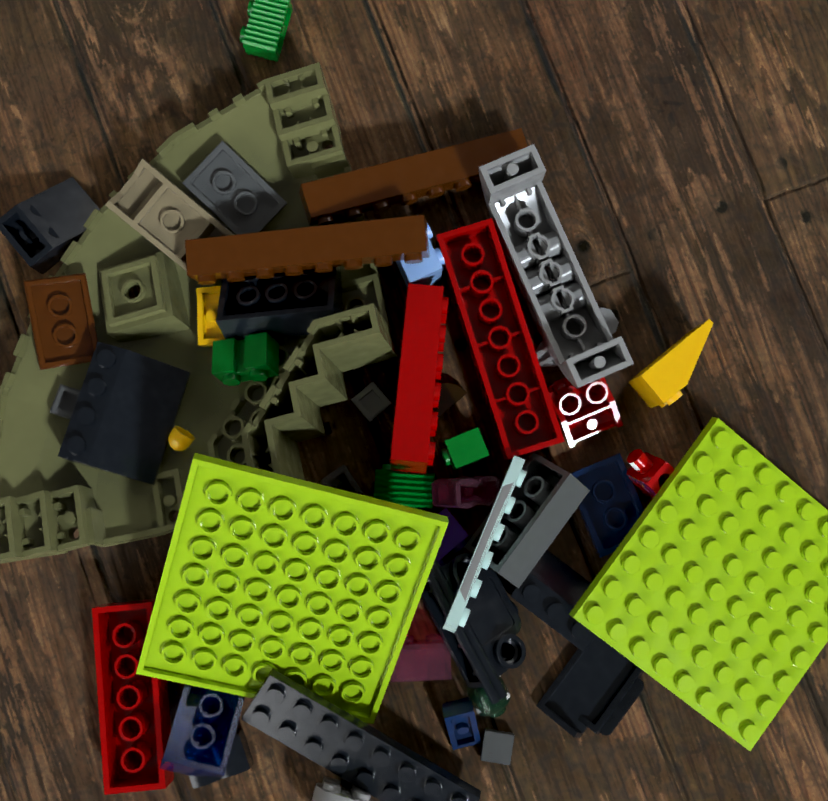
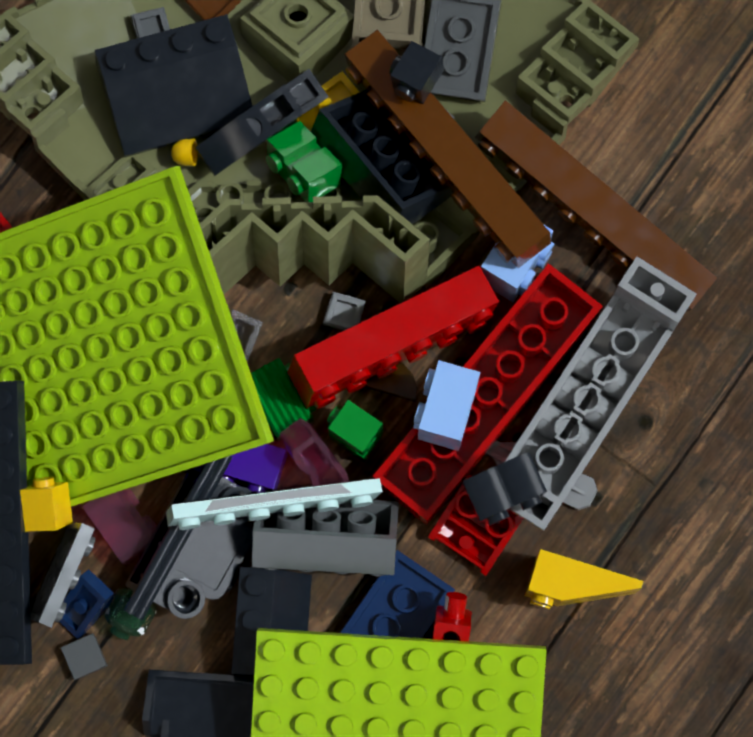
camera: 60 degrees right, 5 degrees down
none -> yellow brick [20,477,73,532]
none -> dark grey plate [31,522,95,628]
none -> black slope [195,69,328,176]
none -> black brick [389,41,444,104]
none -> light blue brick [413,360,480,451]
none -> black brick [462,452,547,526]

